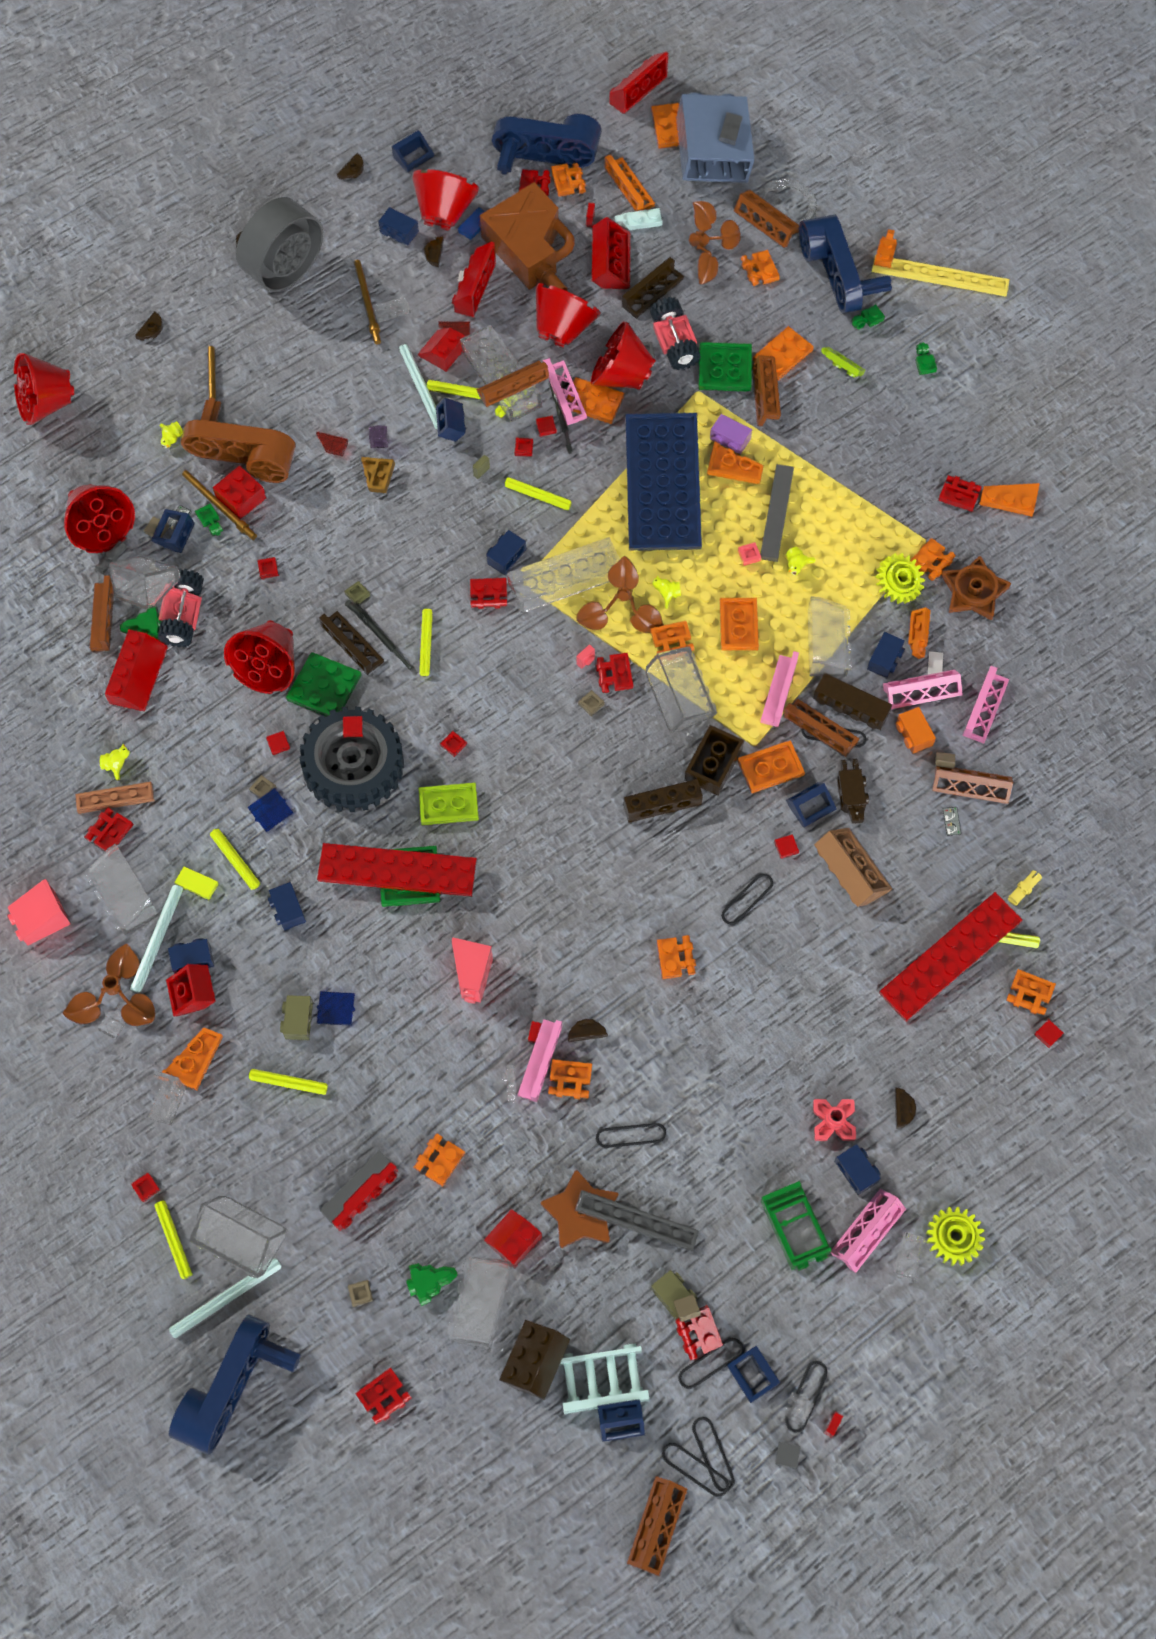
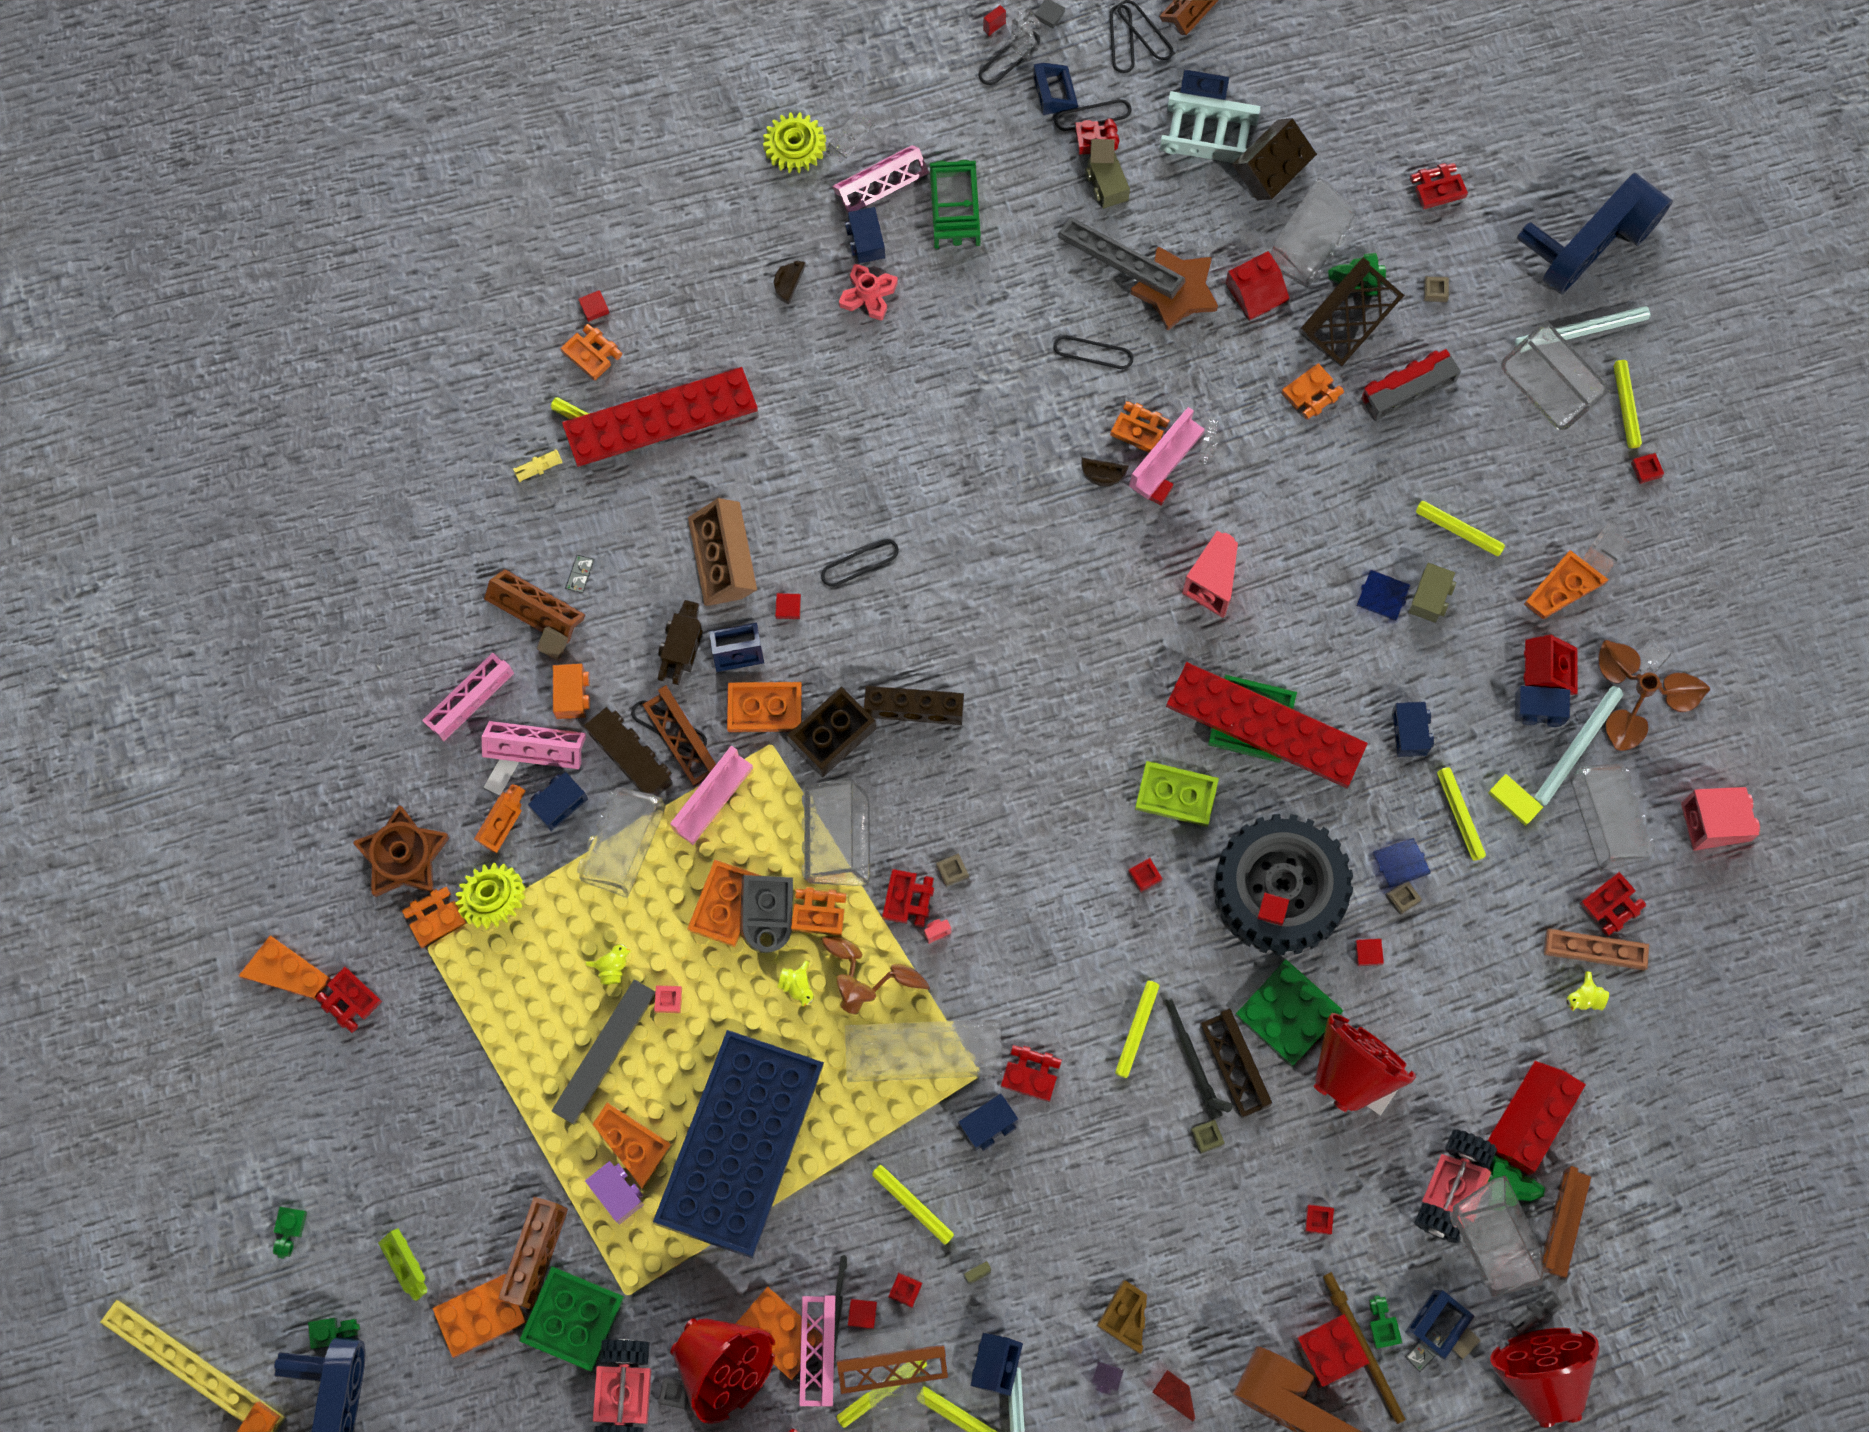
camera: 160 degrees left, 5 degrees up
orange plate [657,935,696,979] -> none
none -> dark grey tile [740,875,793,953]
none -> dark brown fence [1298,257,1405,367]

